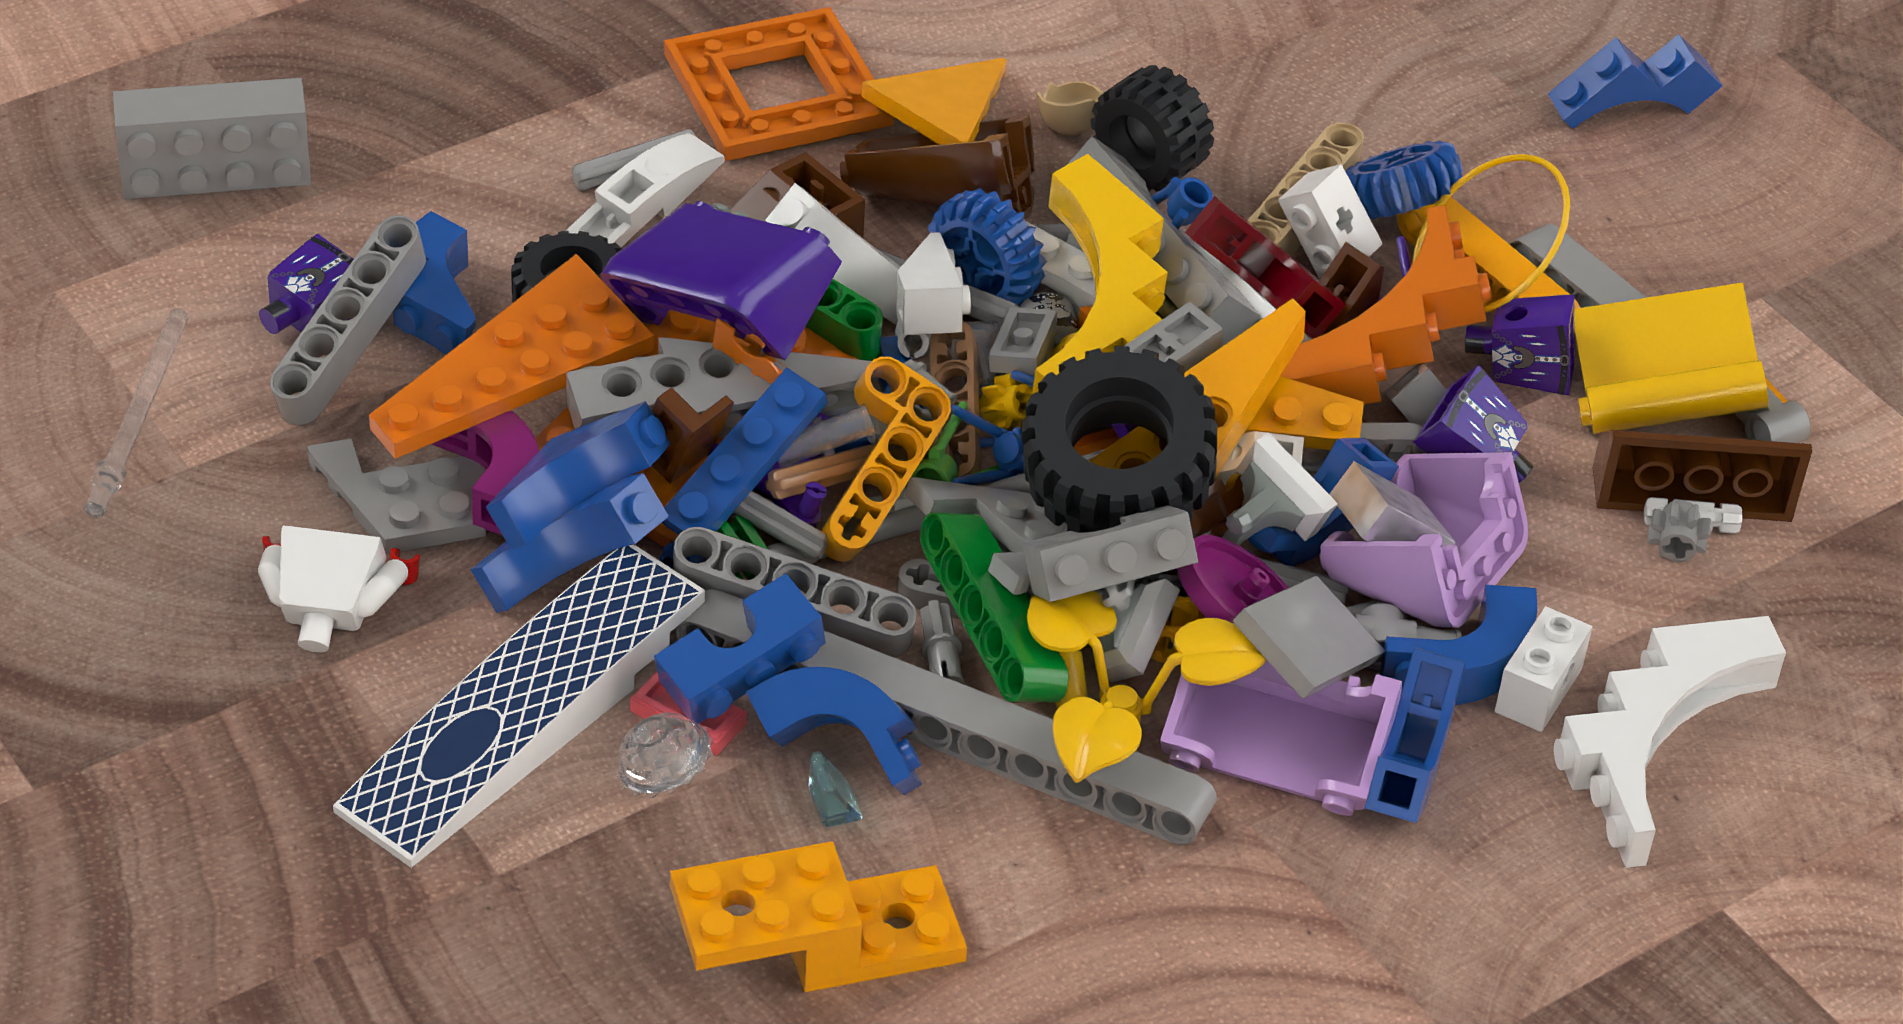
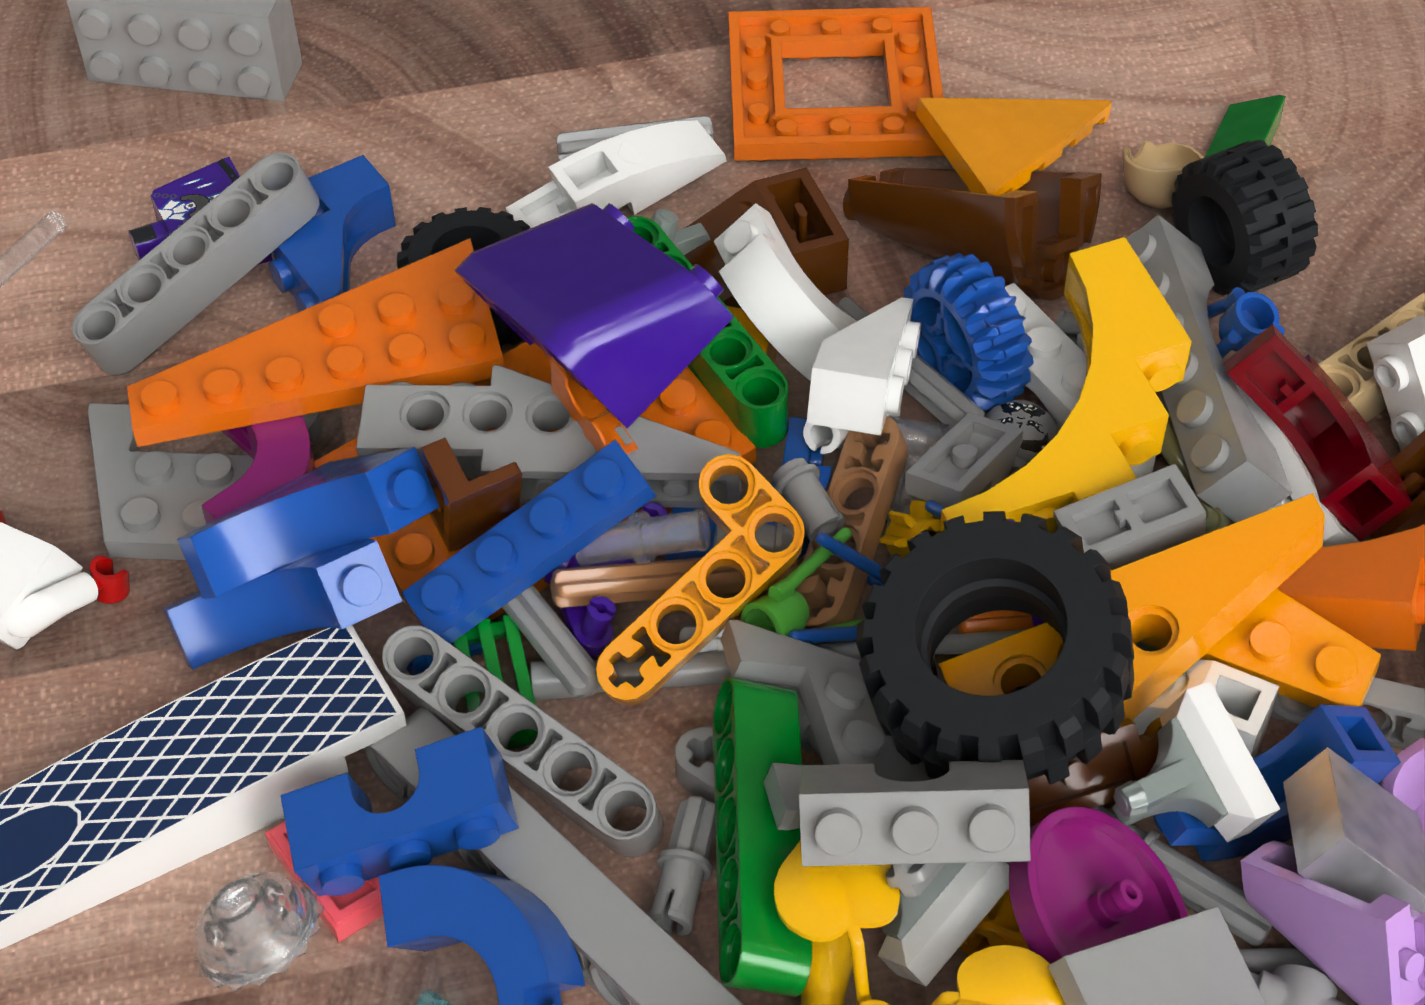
camera: 25 degrees right, 5 degrees up
none -> green slope [1205,95,1286,157]

